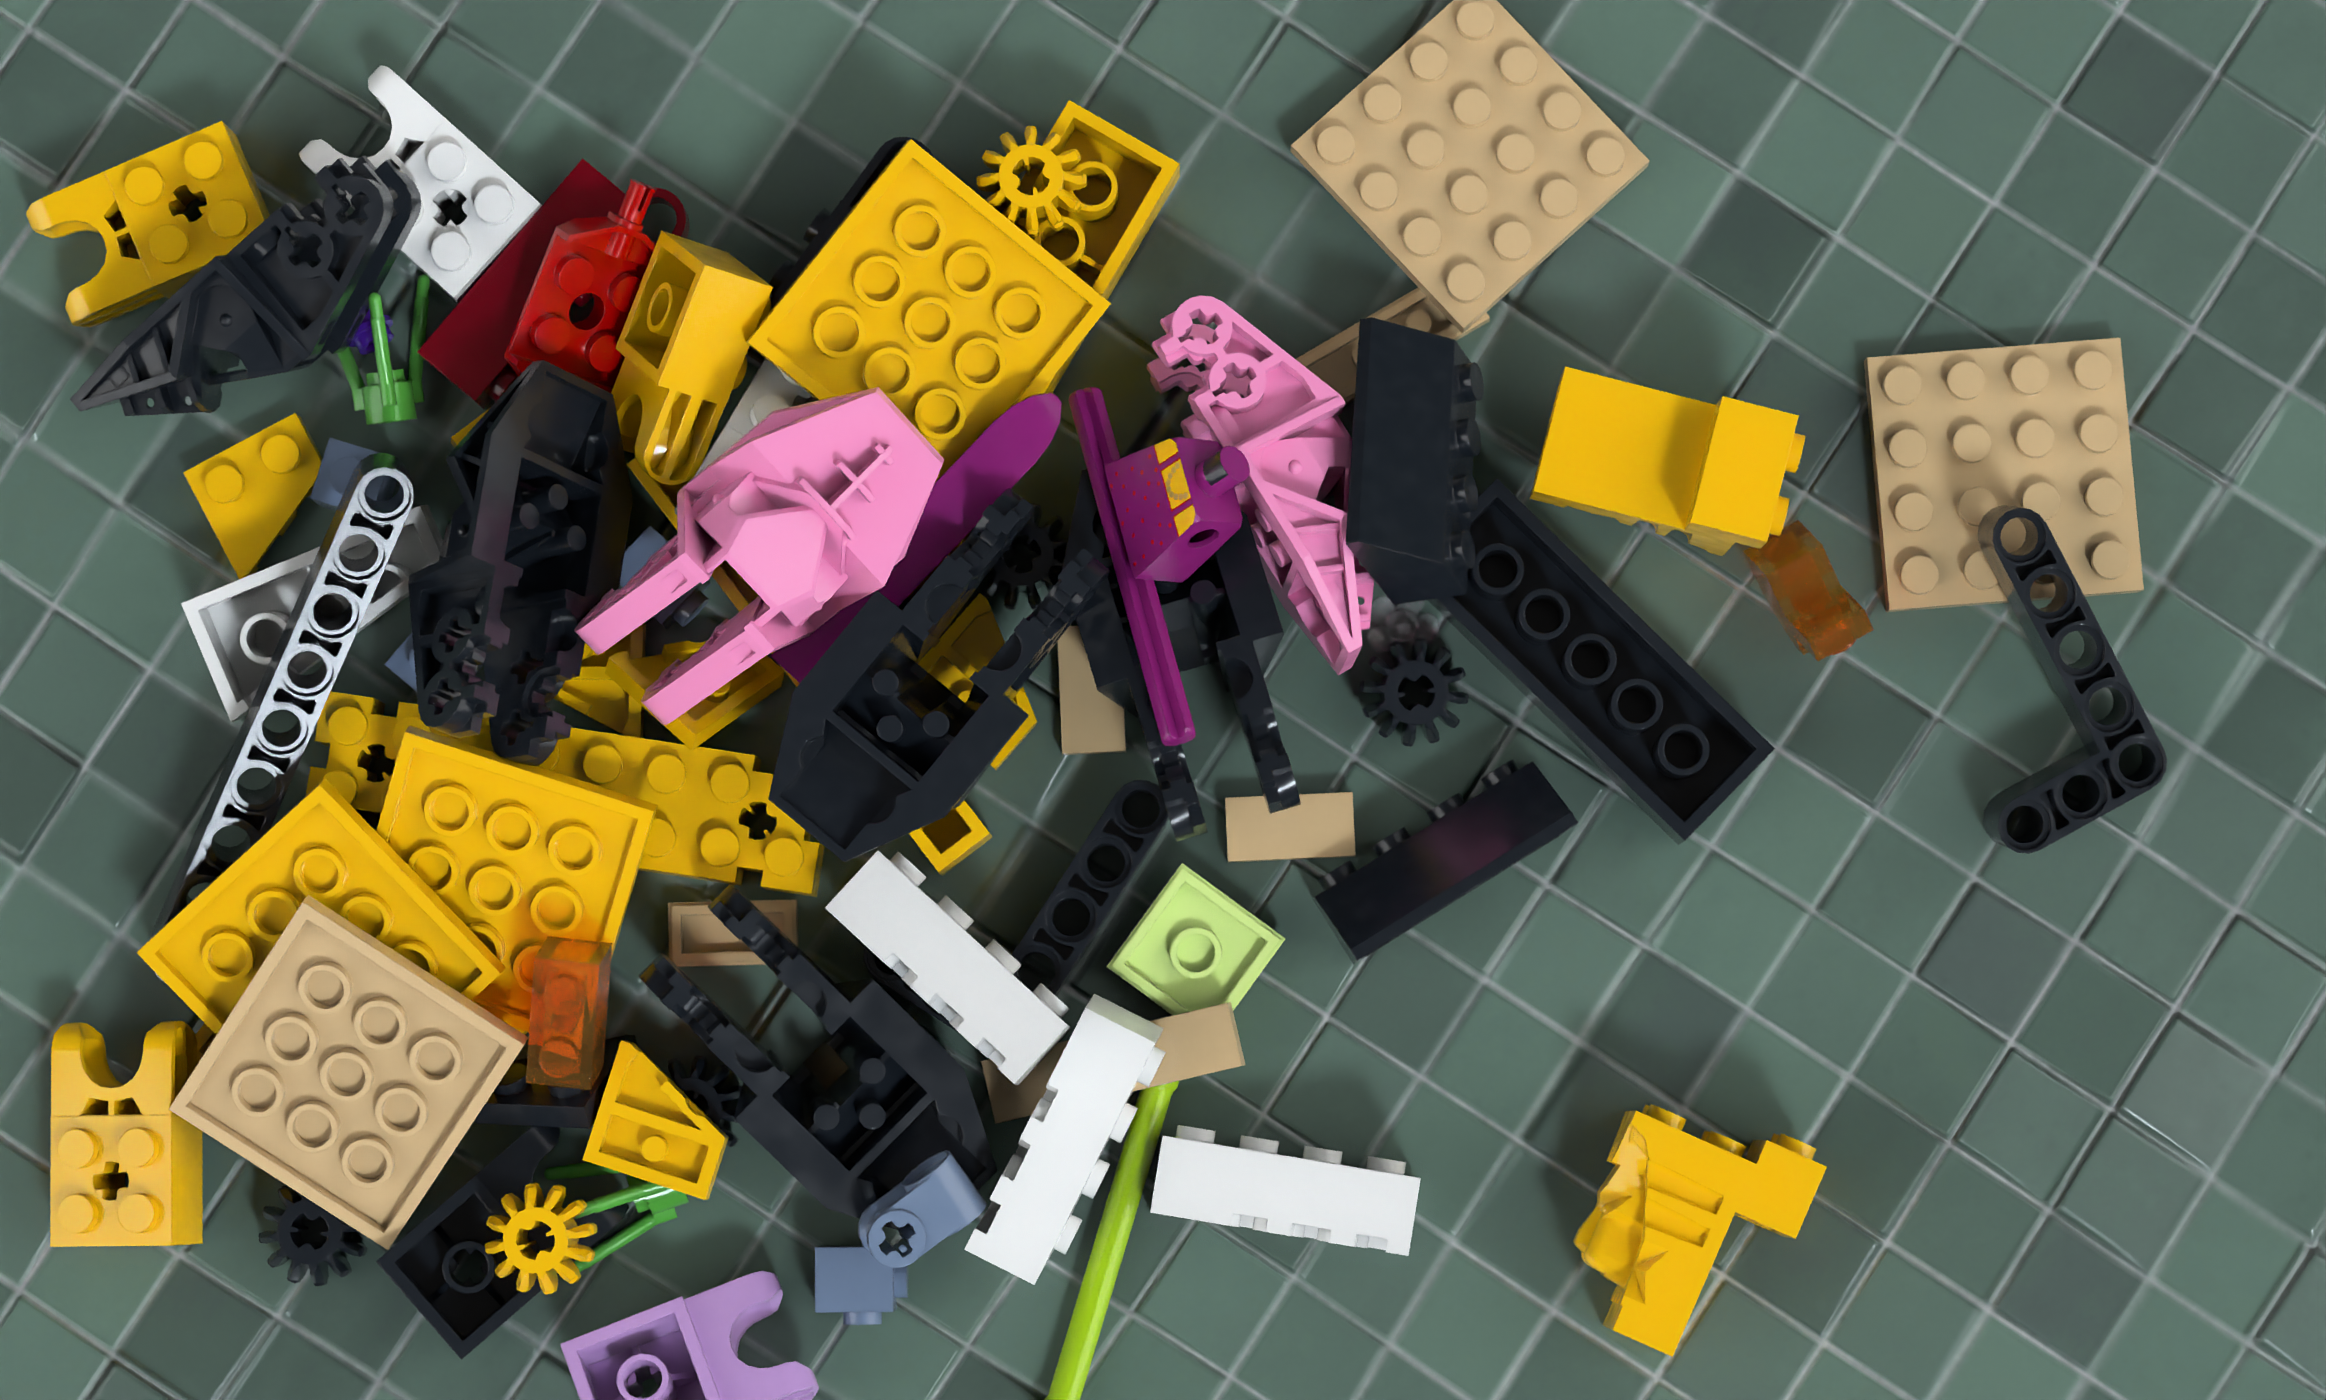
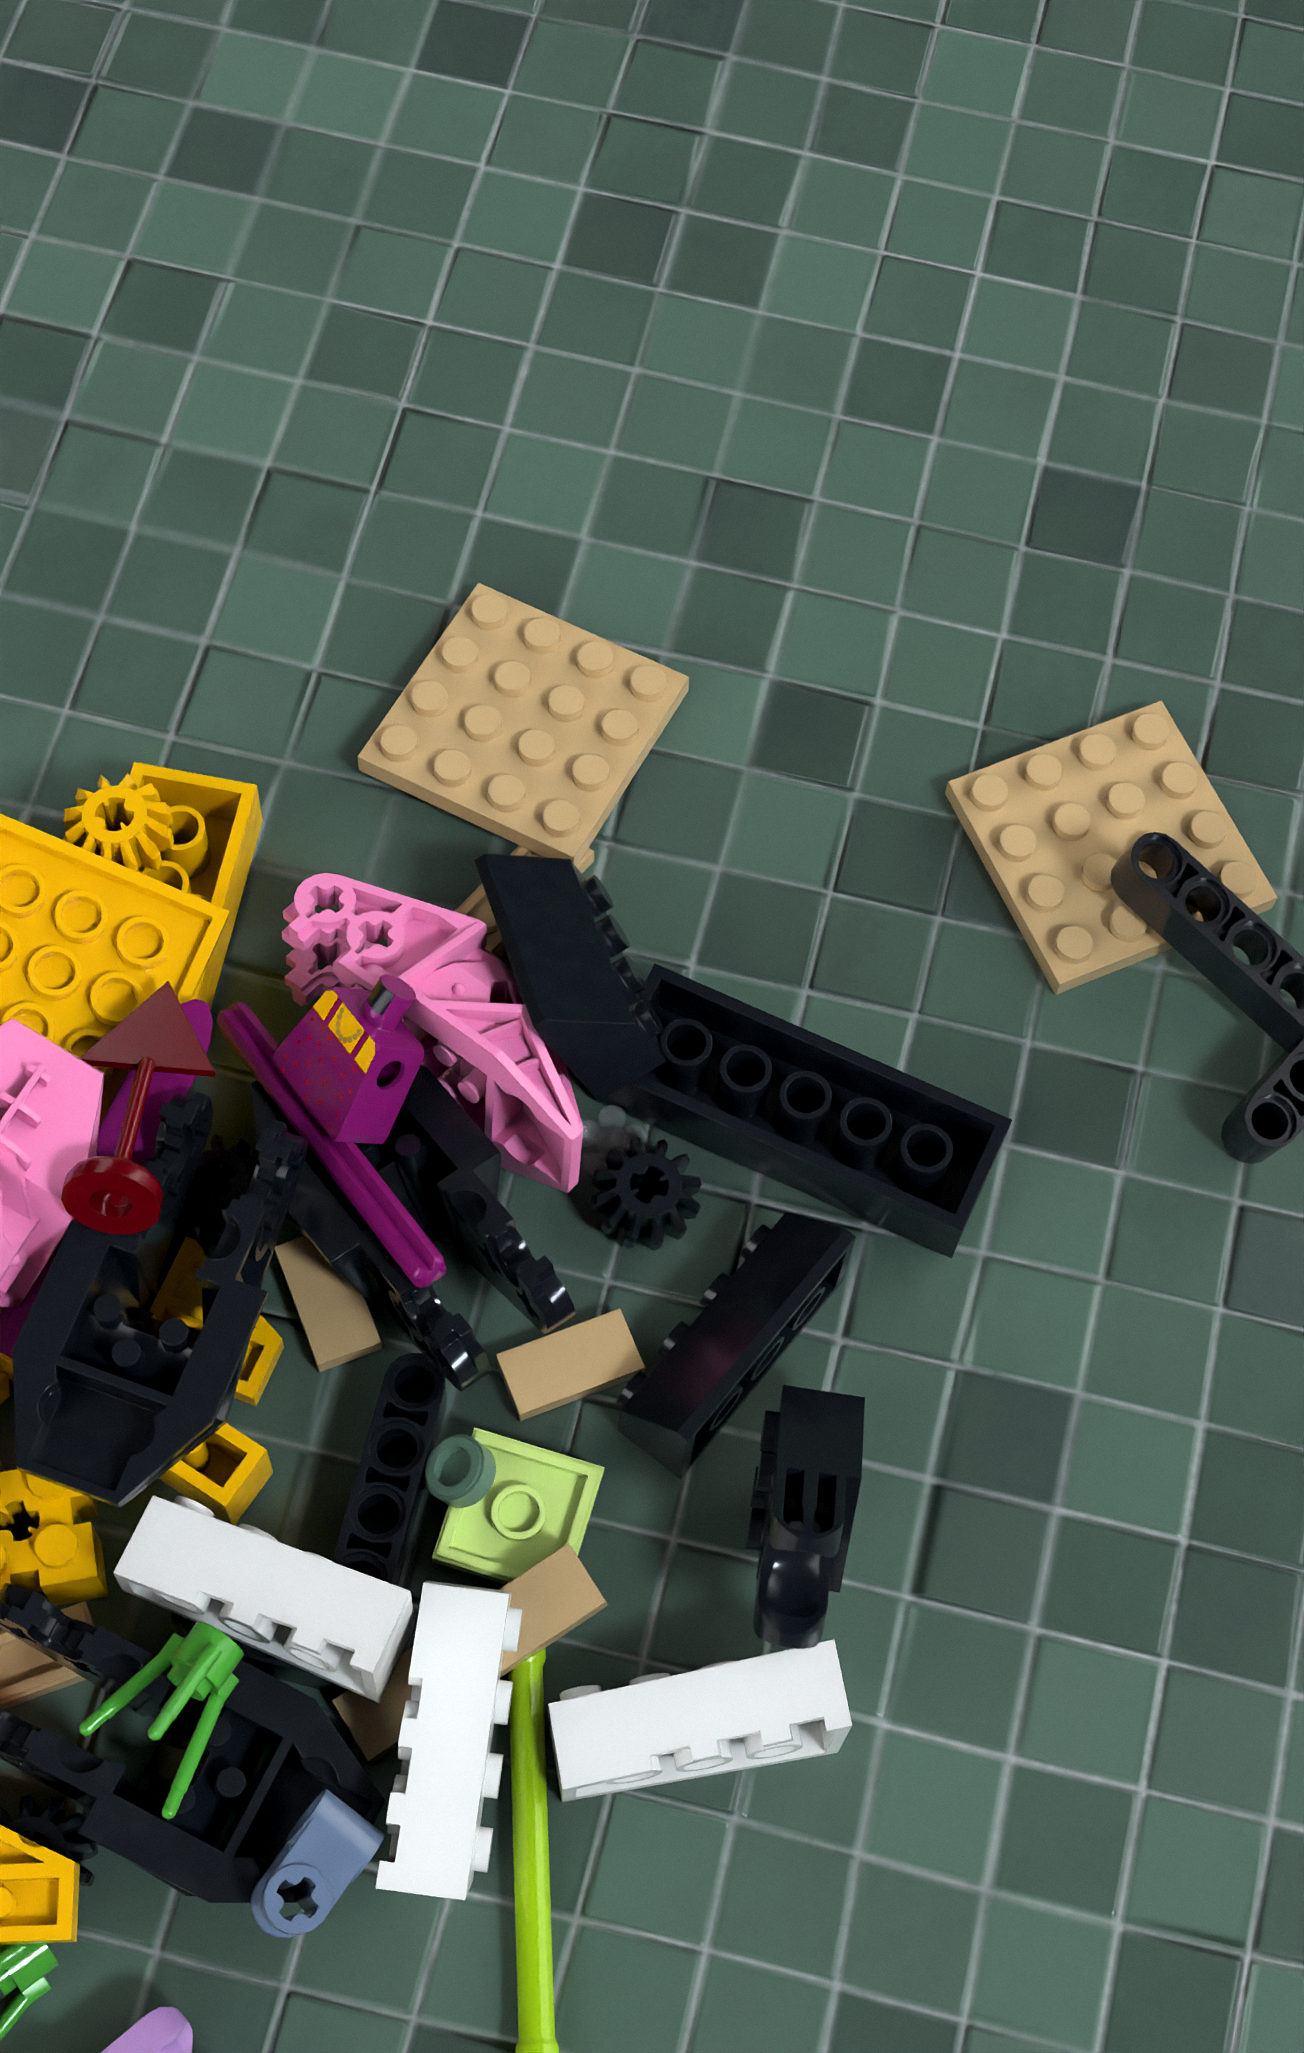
camera: 30 degrees left, 20 degrees down
sand blue brick [815,1245,909,1325] -> none
yellow brick [1530,366,1805,556] -> none
yellow brick [1573,1104,1827,1357] -> none
clear orange brick [1743,520,1874,662] -> none
none -> dark red piece [61,981,215,1235]
none -> bright green plant [79,1621,244,1819]
none -> sand green tile [424,1434,496,1508]
none -> black brick [746,1385,865,1649]

